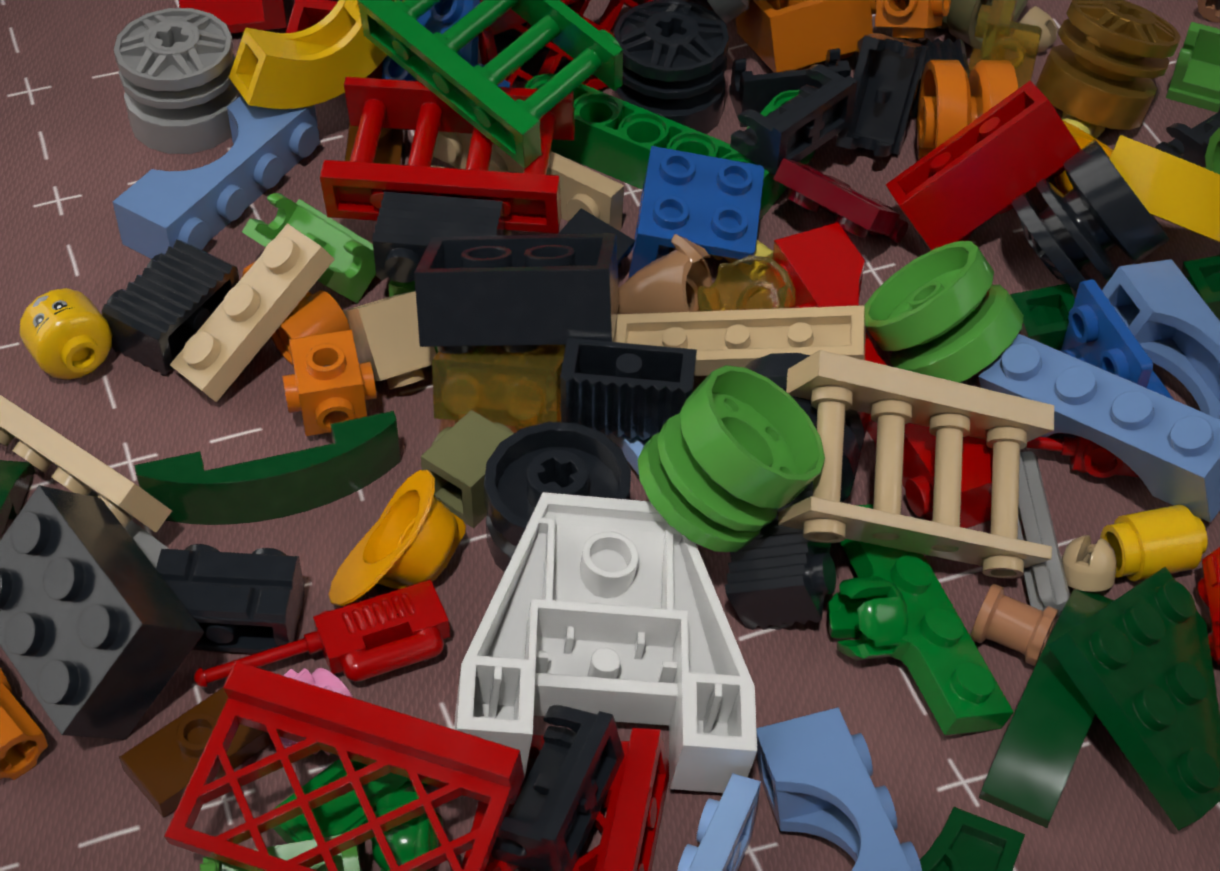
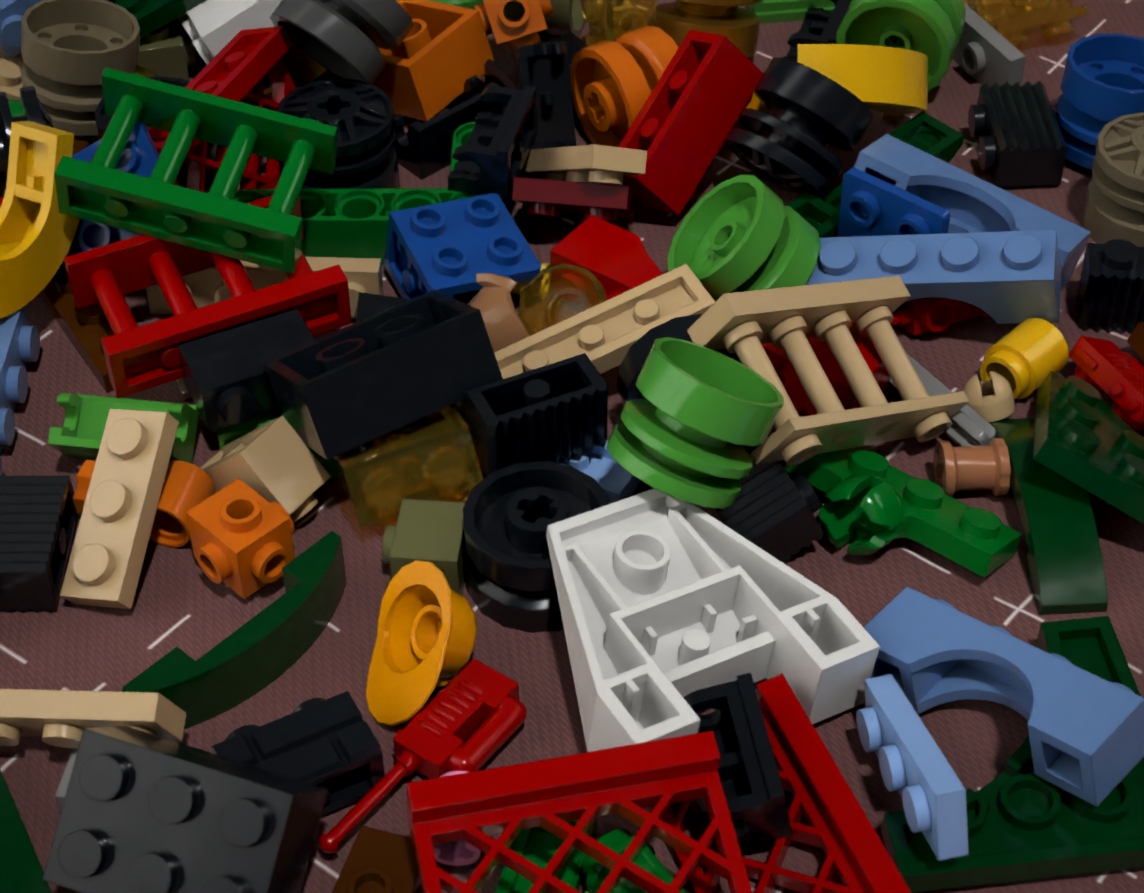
camera: 30 degrees left, 5 degrees down
none -> tan plate [525,144,647,185]

